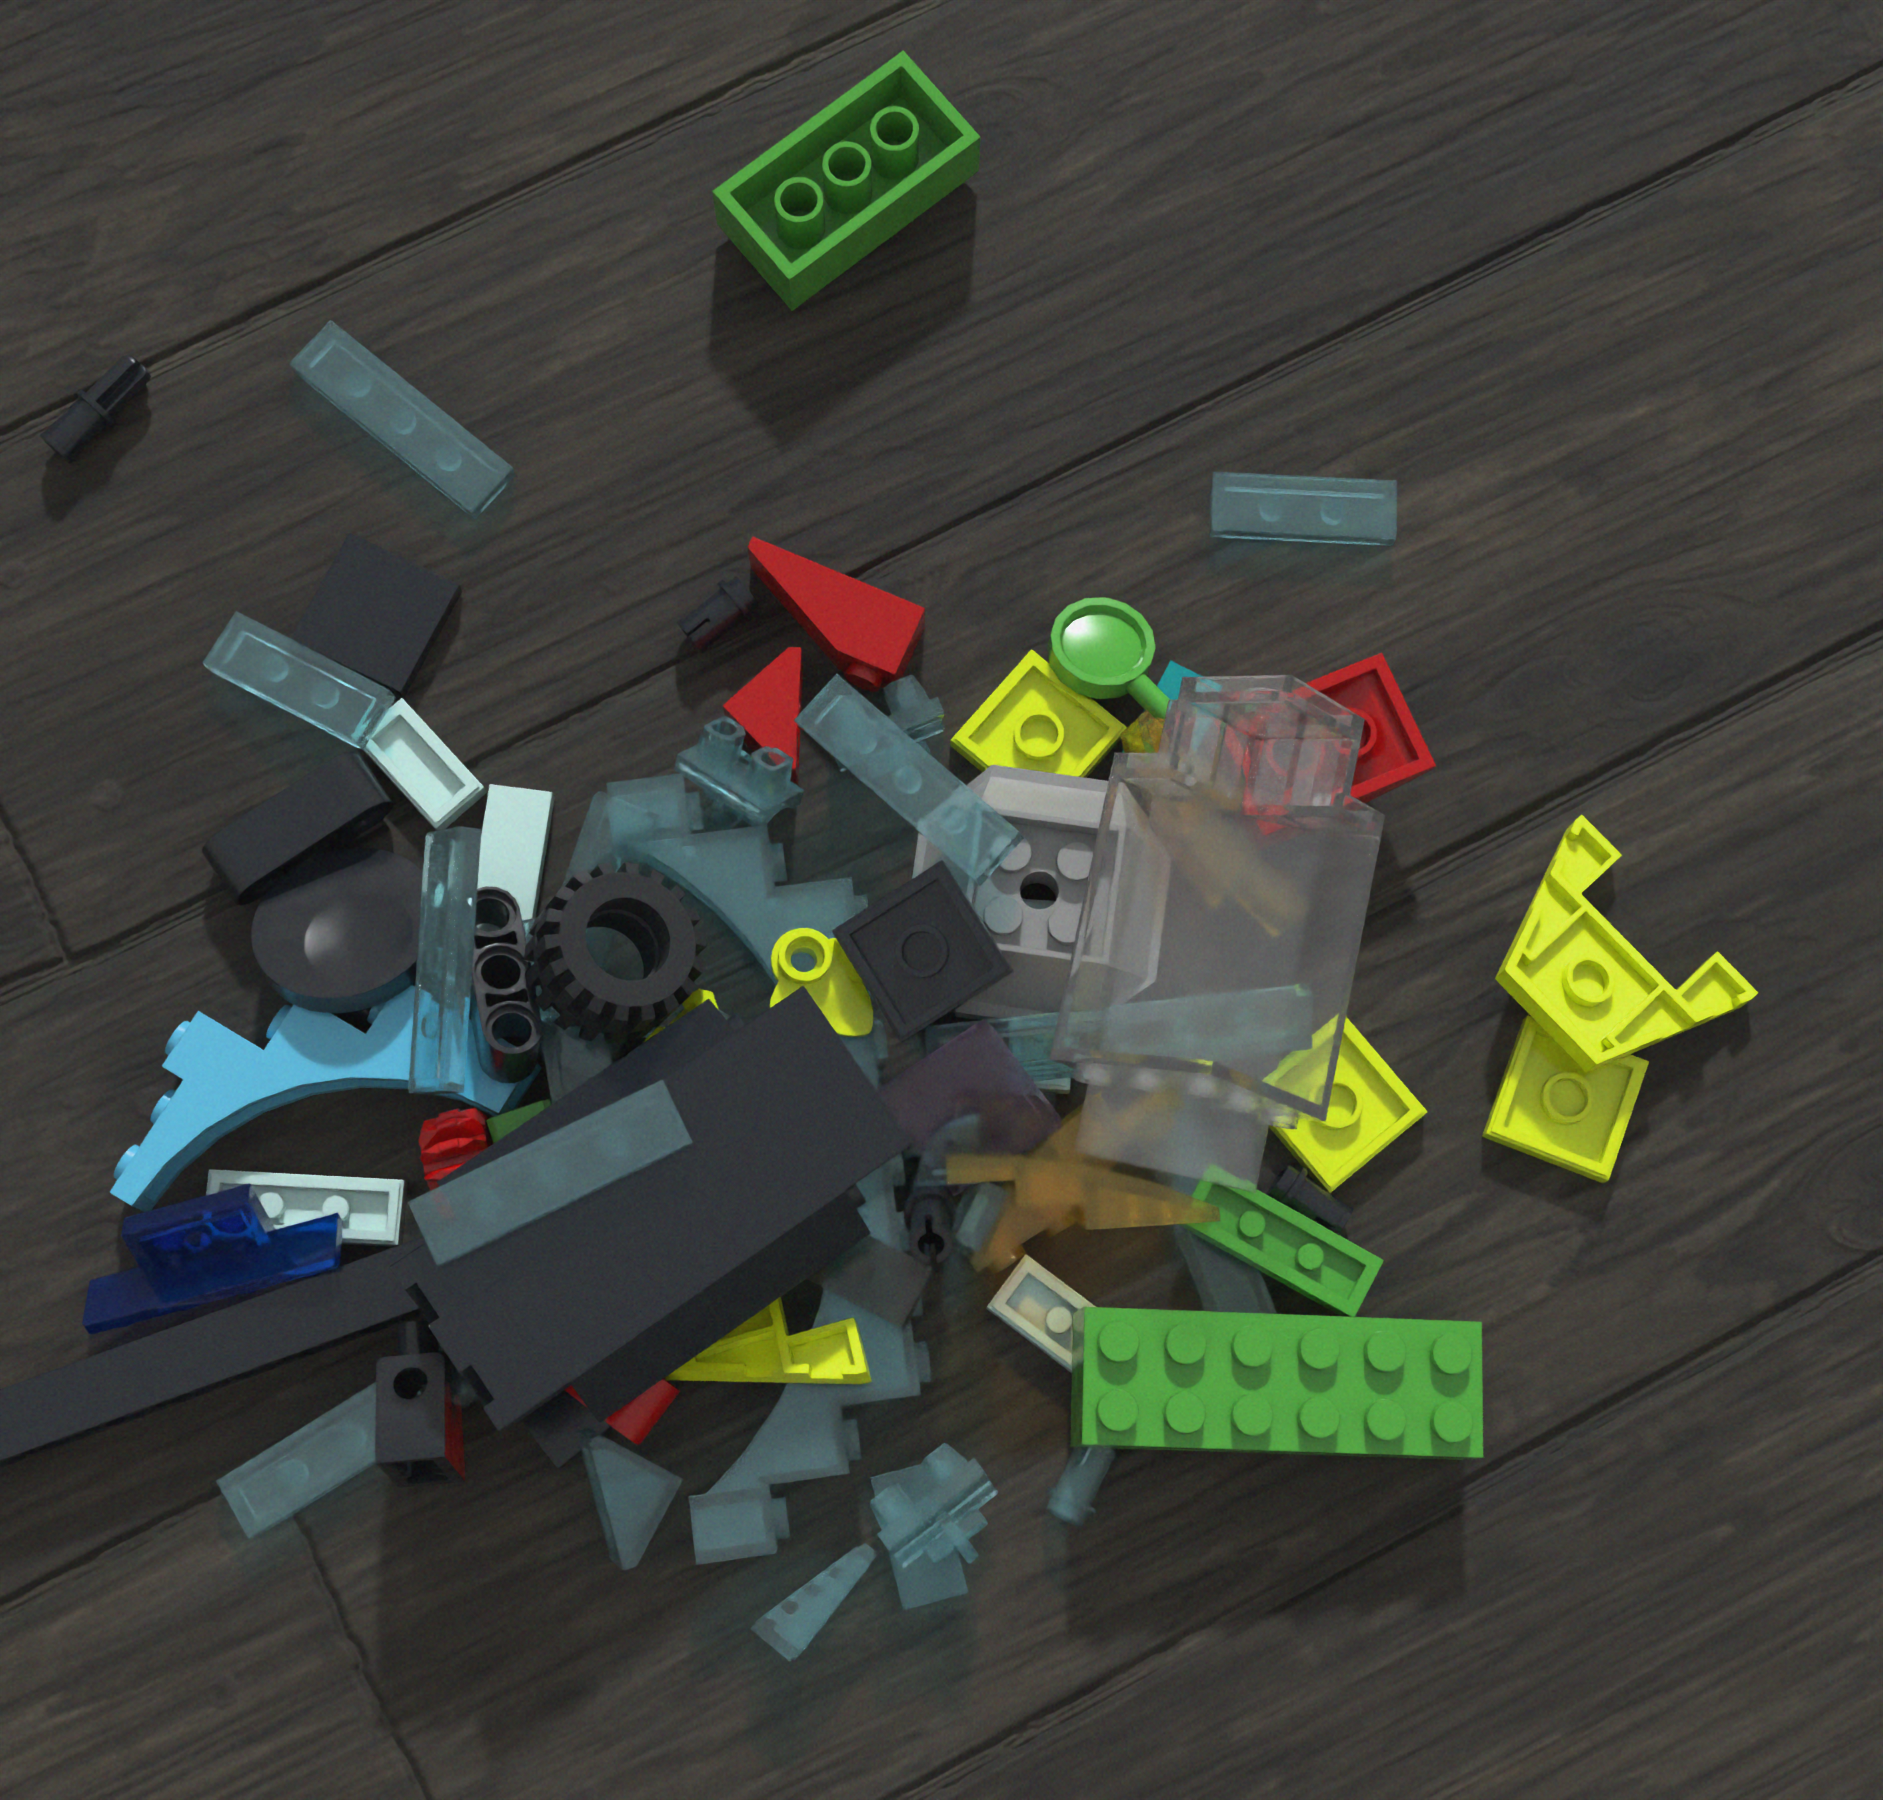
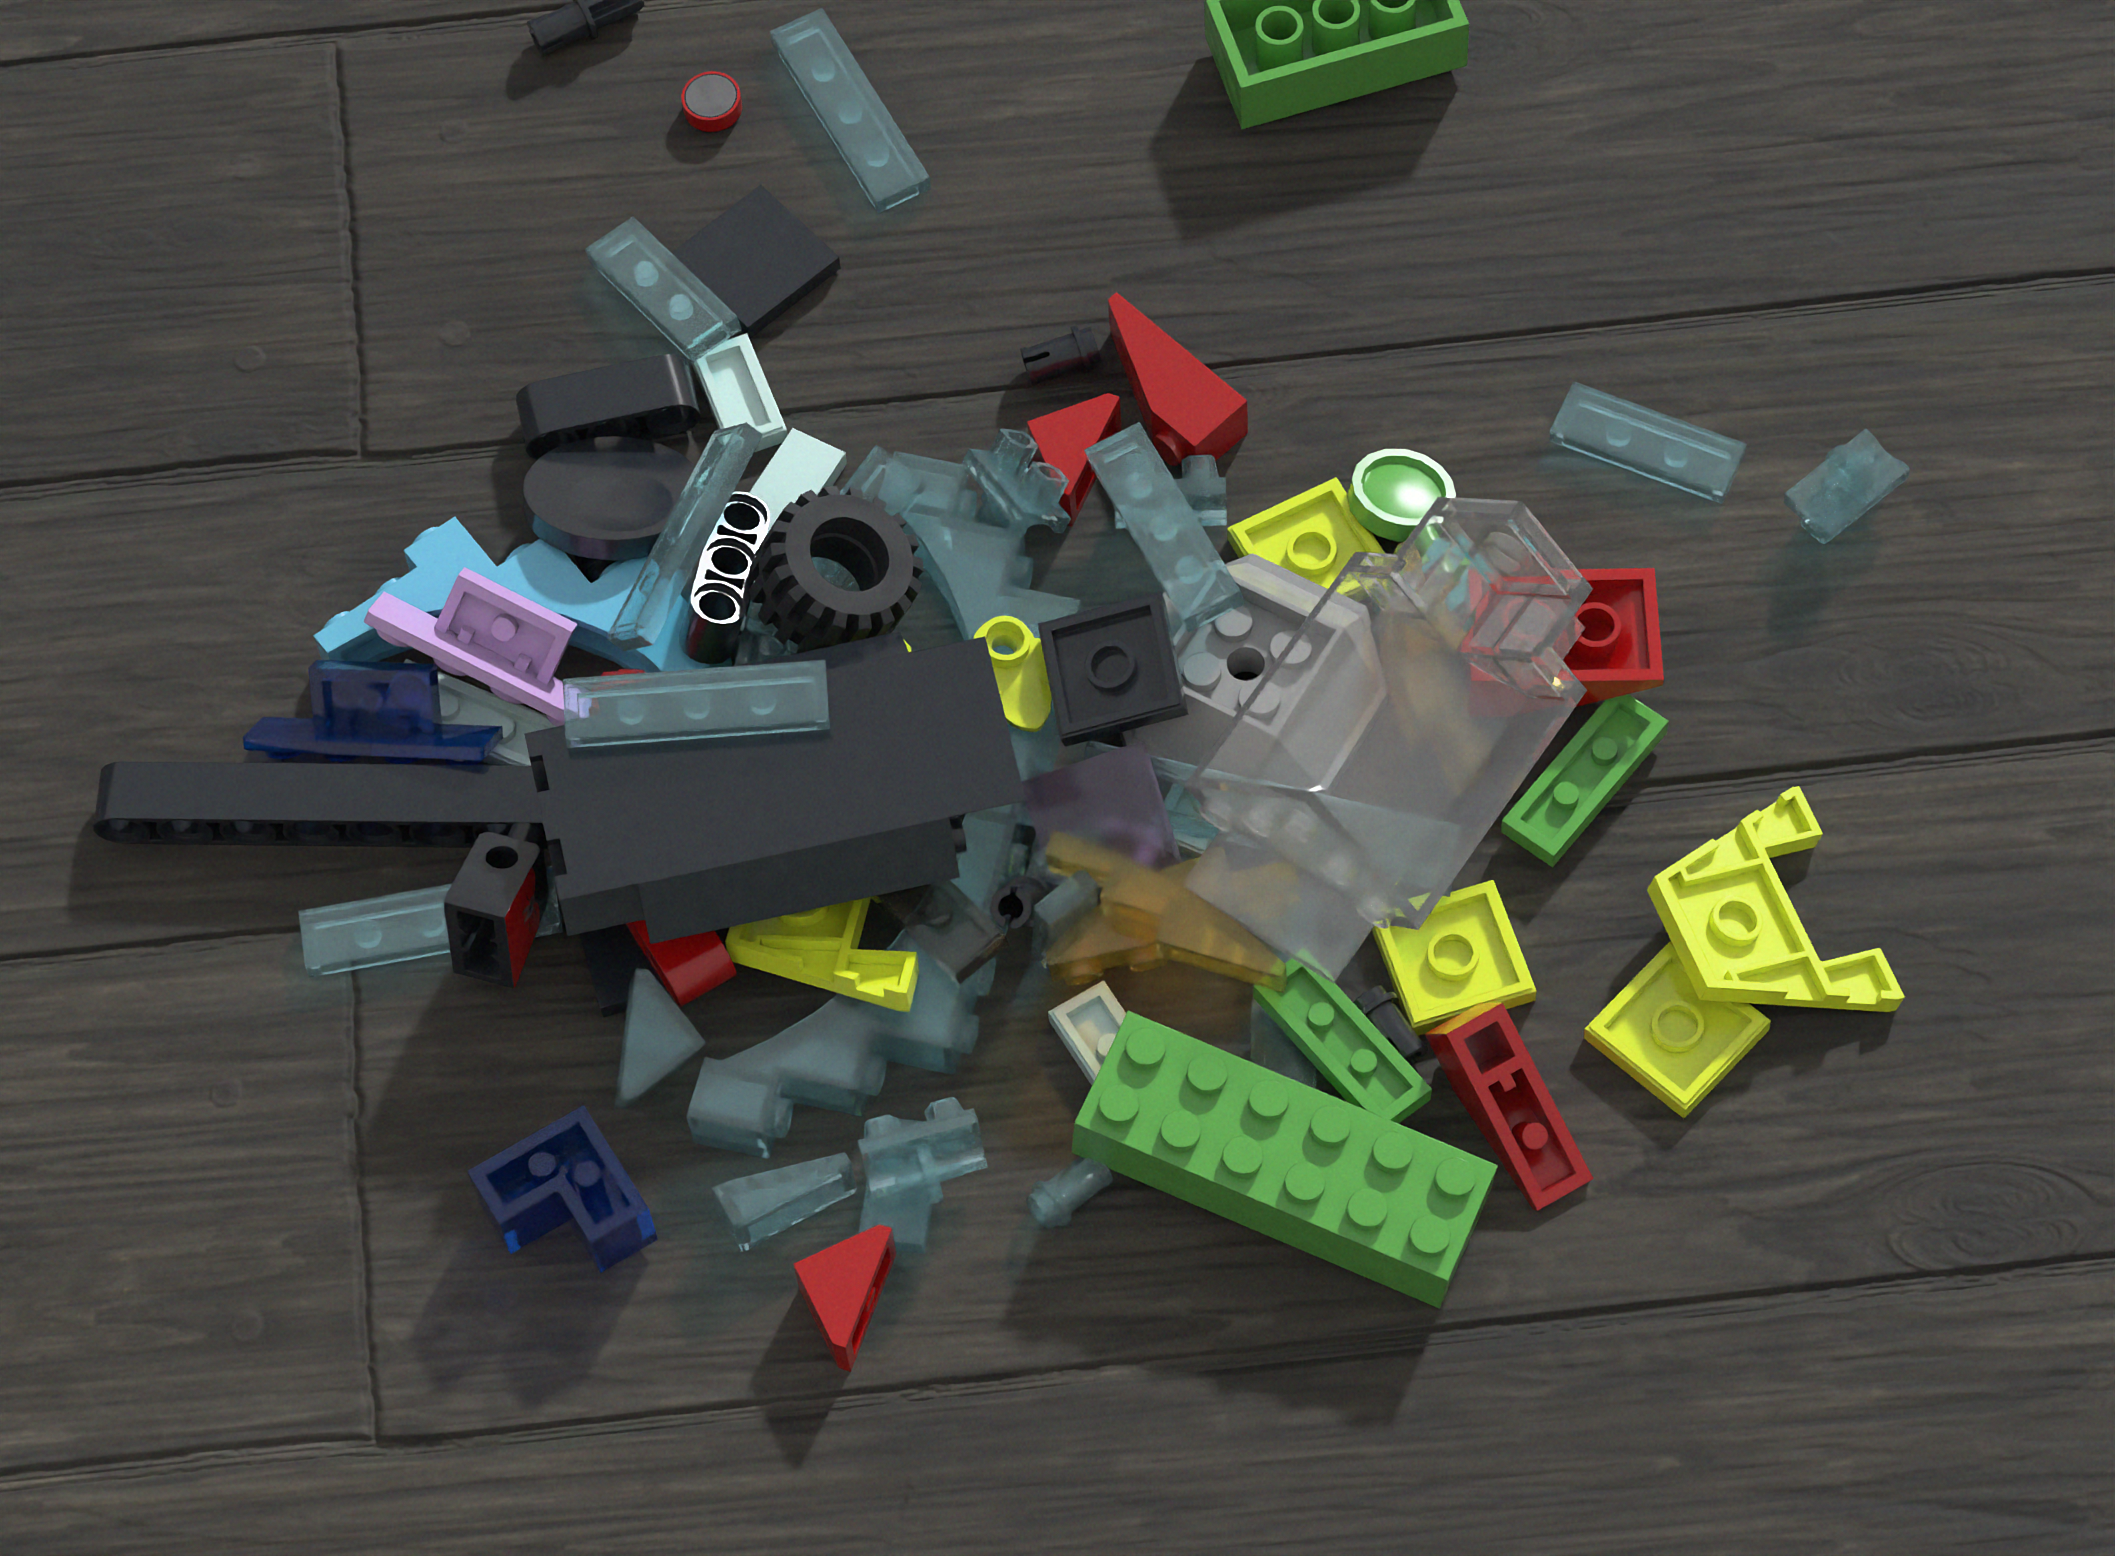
camera: 30 degrees right, 15 degrees down
none -> lavender bracket [364,567,593,727]
none -> clear blue brick [467,1105,658,1273]
none -> tile [681,71,742,132]
none -> red slope [793,1224,897,1372]
none -> red slope [1425,1003,1593,1211]
none -> bright green plate [1501,694,1669,868]
none -> clear light blue hips [1783,429,1910,544]

